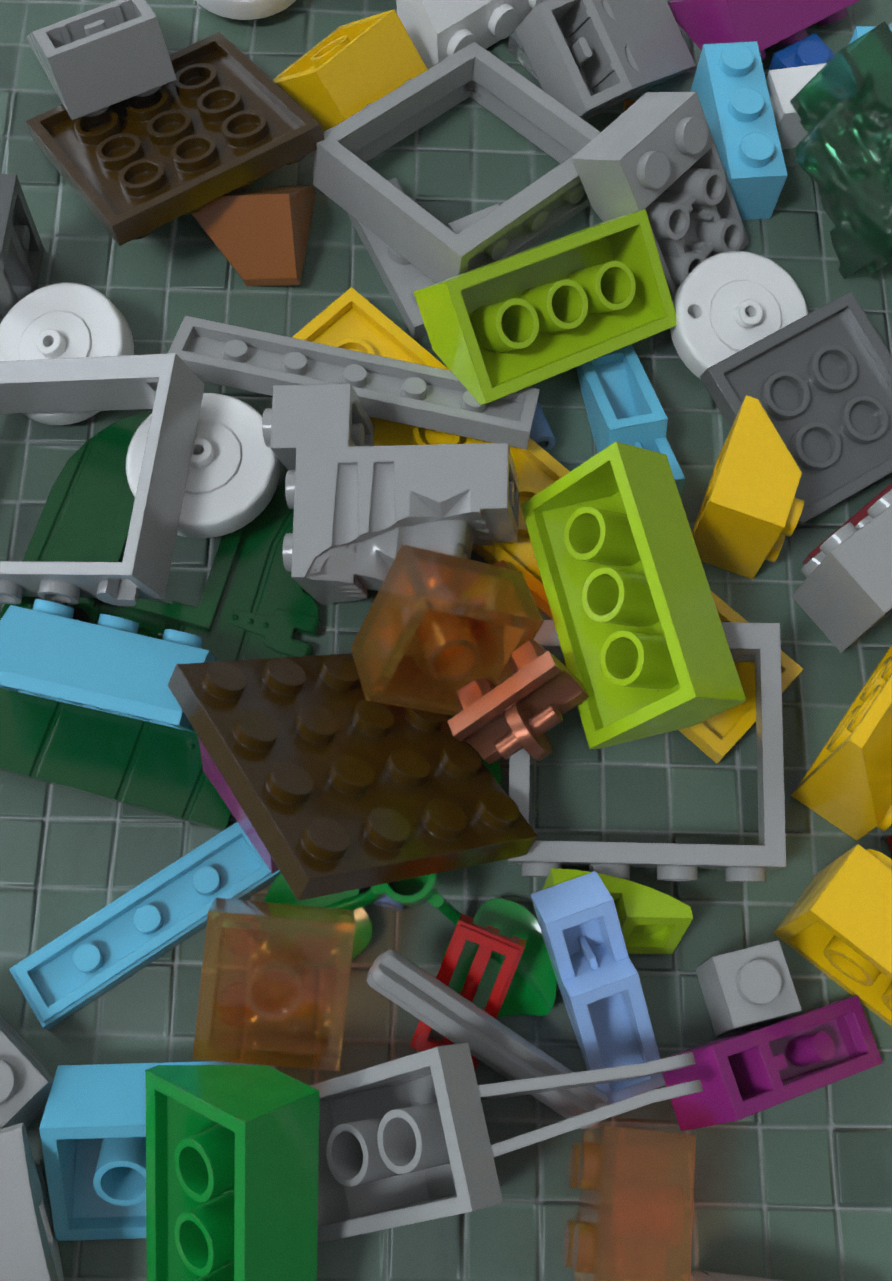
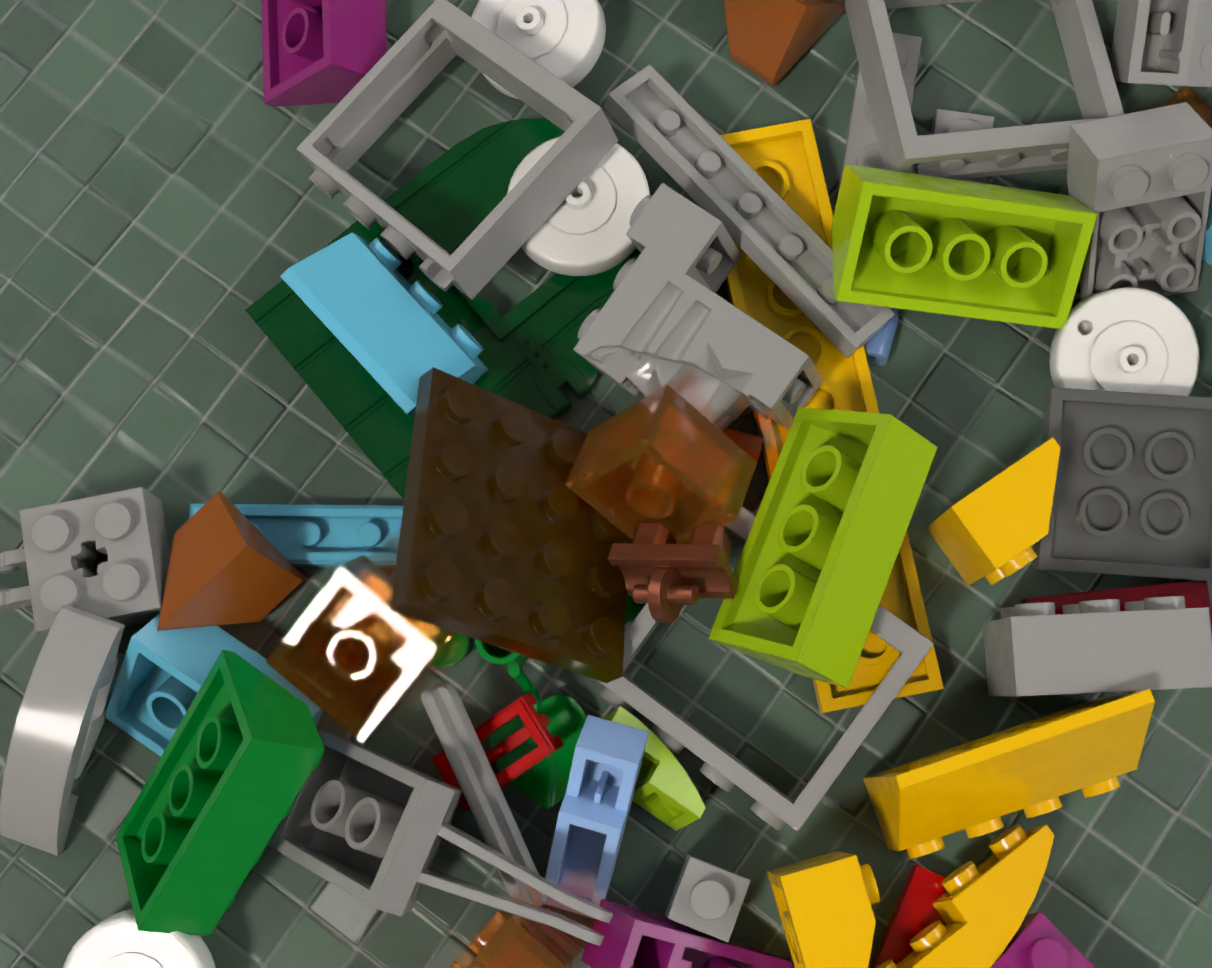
camera: 40 degrees right, 10 degrees up
medium azure slope [576,344,685,501] -> none
none -> dark orange slope [157,491,305,631]

